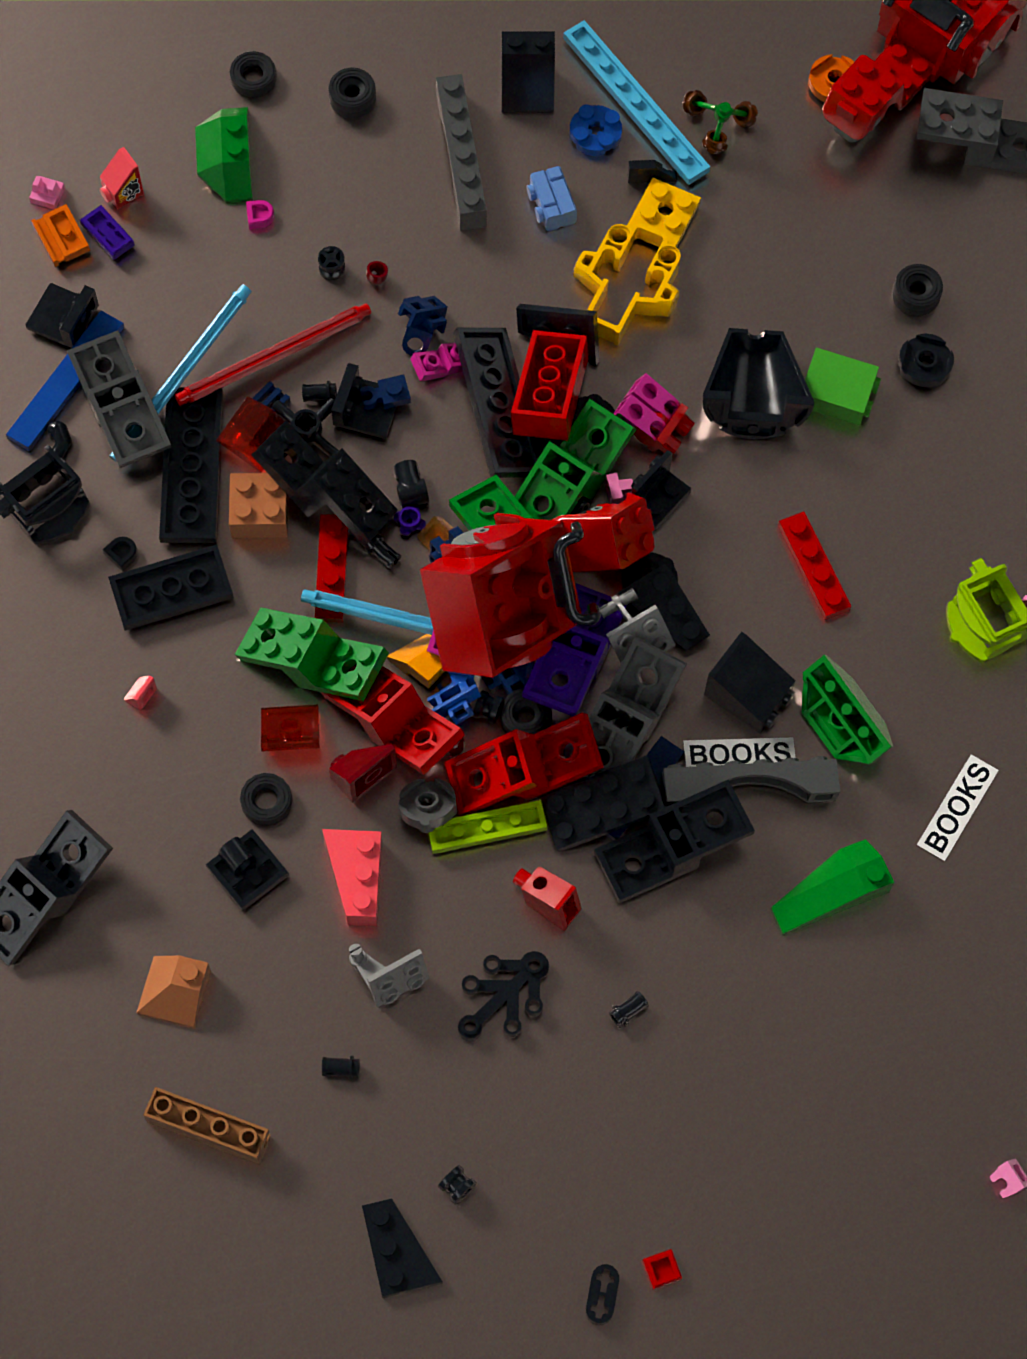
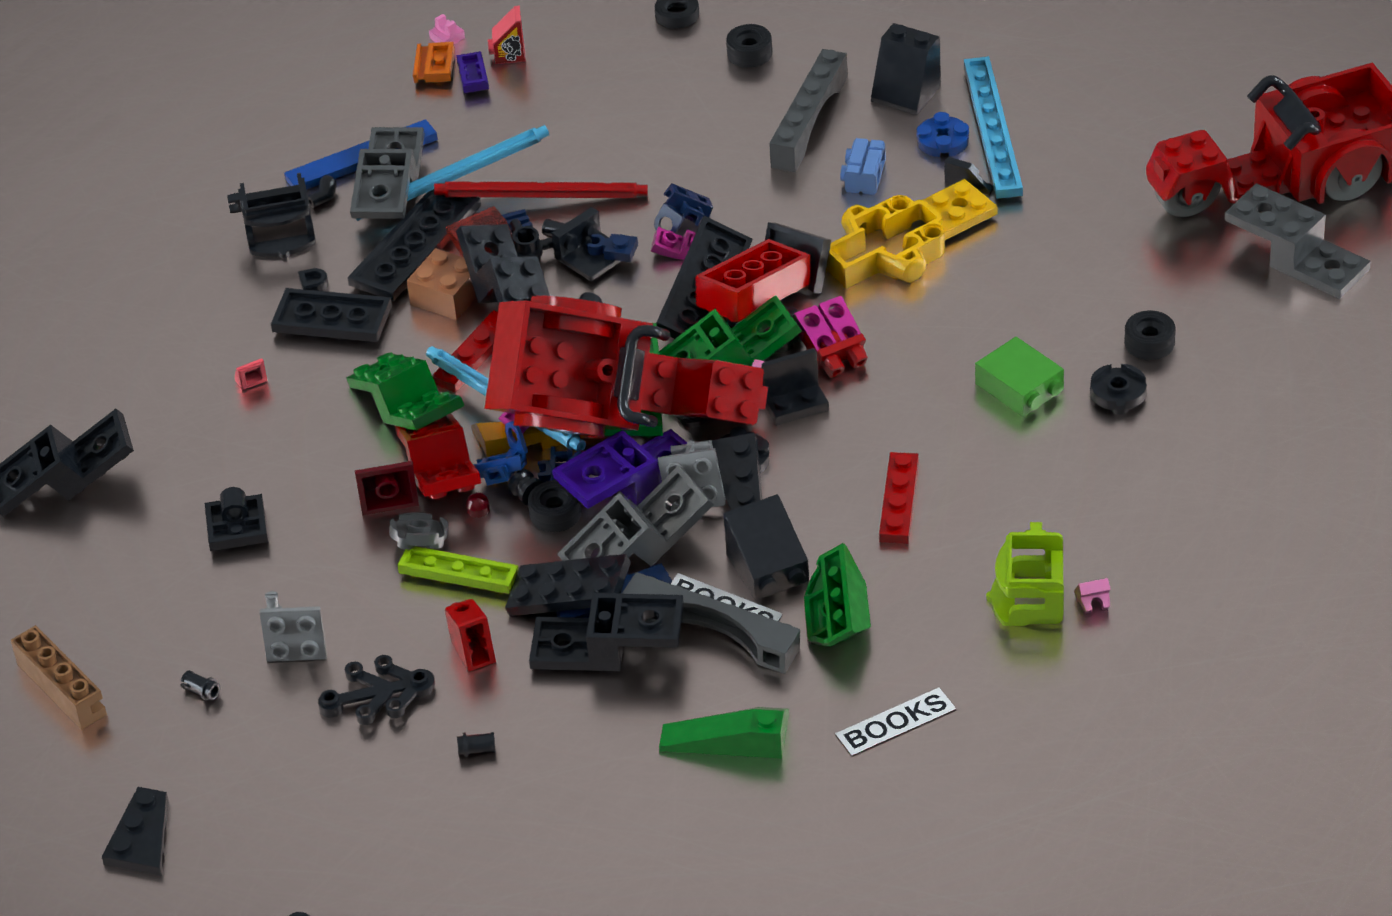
camera: 35 degrees right, 25 degrees down
black bracket [25,283,99,348] -> none
nougat slope [136,955,211,1028] -> none
green wedge [195,107,253,203] -> none
black tyre [240,773,293,825] -> none
dark pink tile [246,200,275,230] -> none
clear red slope [261,704,320,752] -> none
black wheel [318,246,345,280] -> none
coral wedge [322,829,382,927] -> none
dark red hinge [366,261,388,285] -> none
black wheel [438,1165,477,1204] -> none
red bracket [444,712,604,816] -> none
reddish brown plant [682,90,758,154] -> none
black cone [703,328,814,439] -> none

